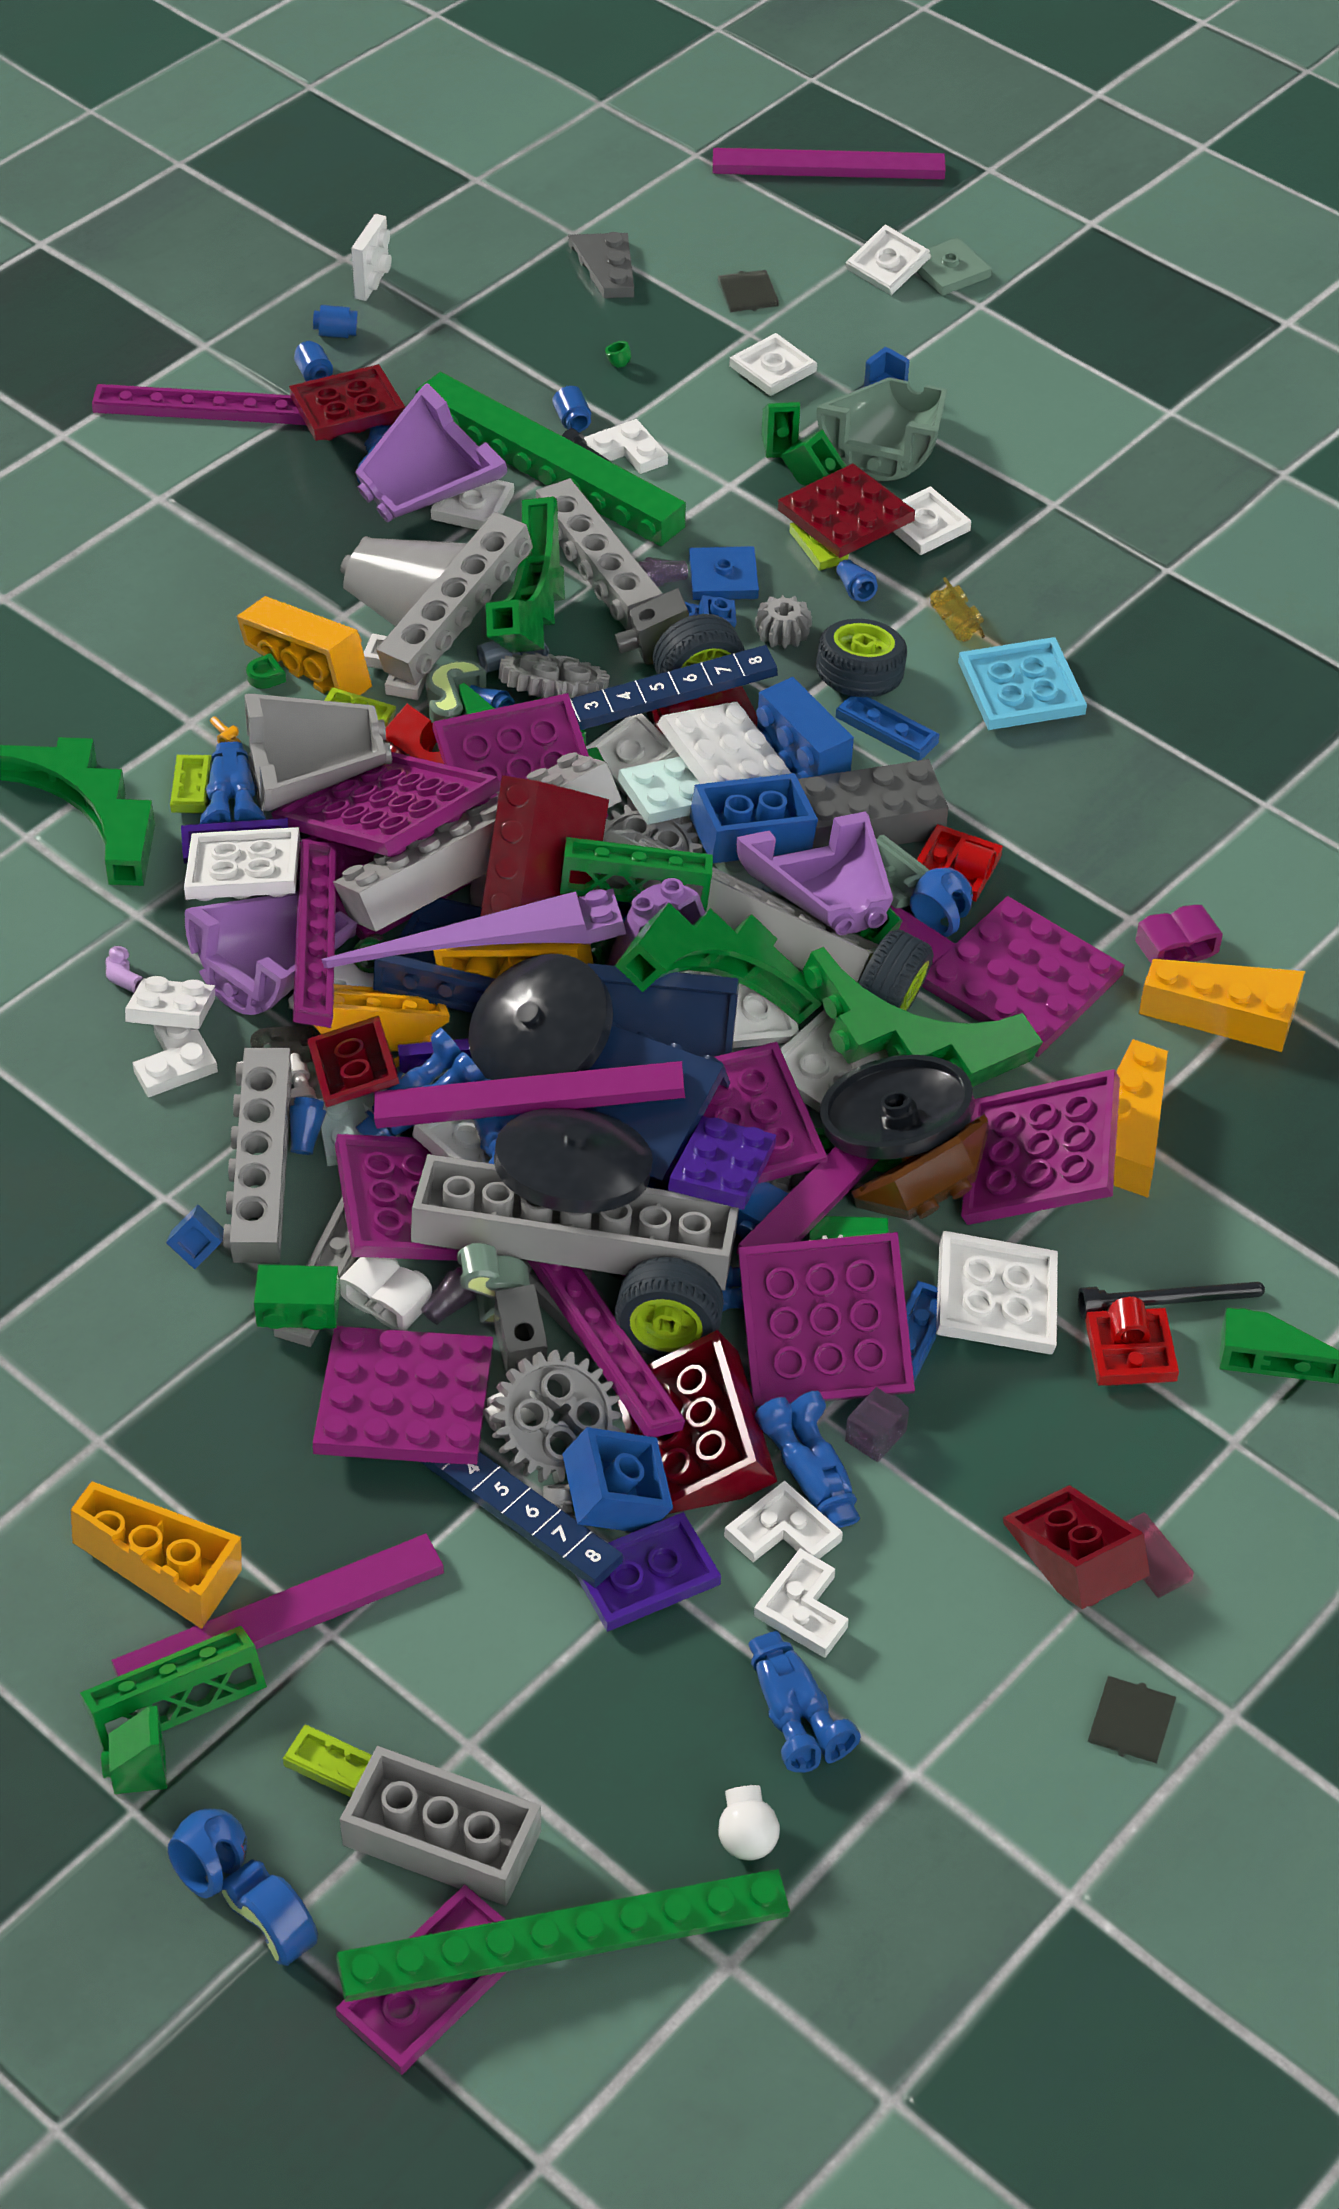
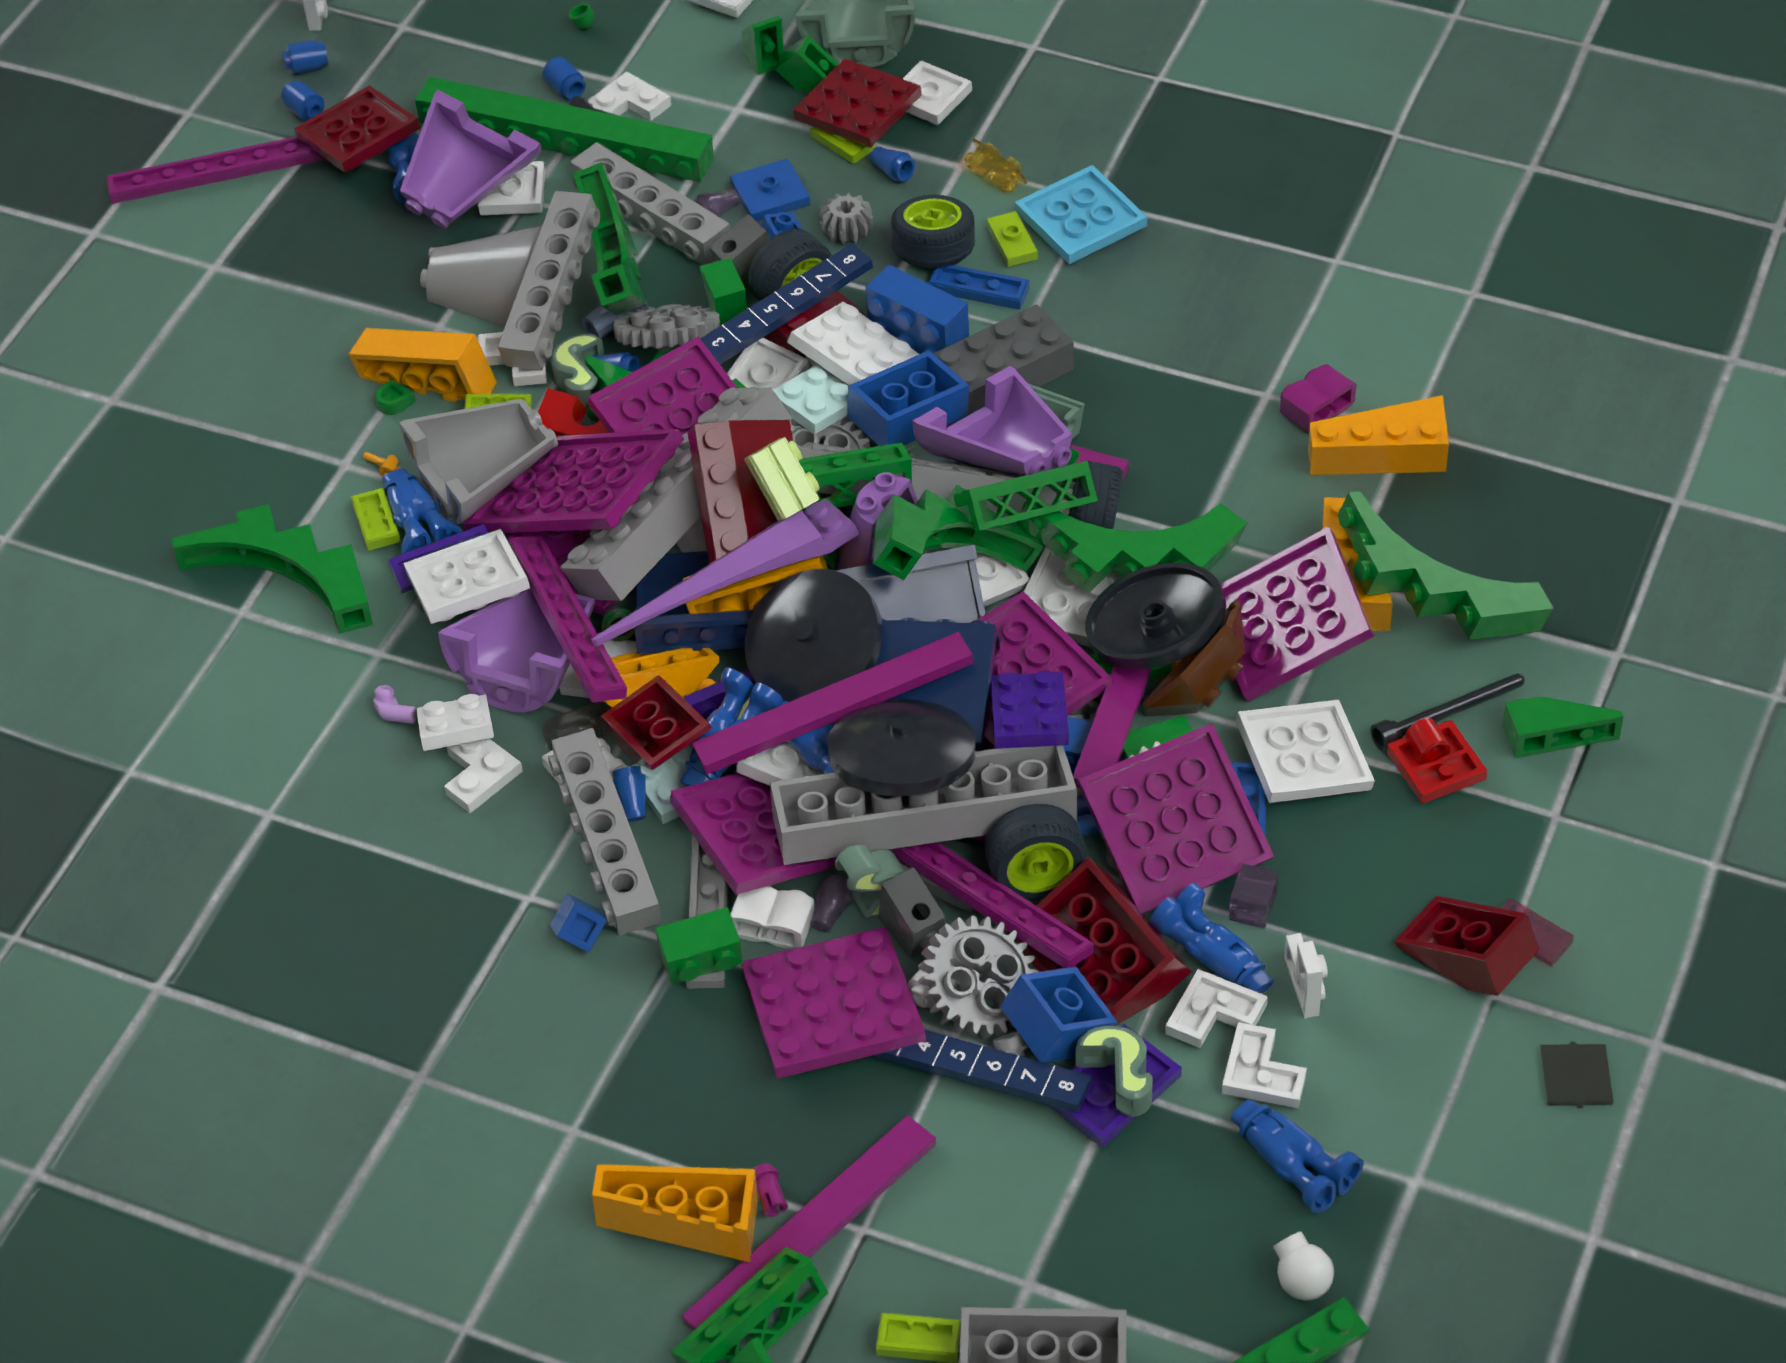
camera: 15 degrees left, 0 degrees up
blue helmet [910,868,973,938] -> none
red plate [917,824,1003,902] -> none
magenta plate [922,896,1125,1057] -> none
none -> green slope [699,258,747,326]
none -> yellowish green brick [744,437,820,521]
none -> magenta pin [753,1163,788,1217]
none -> green fence [953,461,1098,532]
none -> lime plate [987,211,1038,267]
none -> sand green animal [1076,1025,1153,1117]
none -> white plate [1284,933,1327,1019]
none -> green arch [1337,491,1554,640]

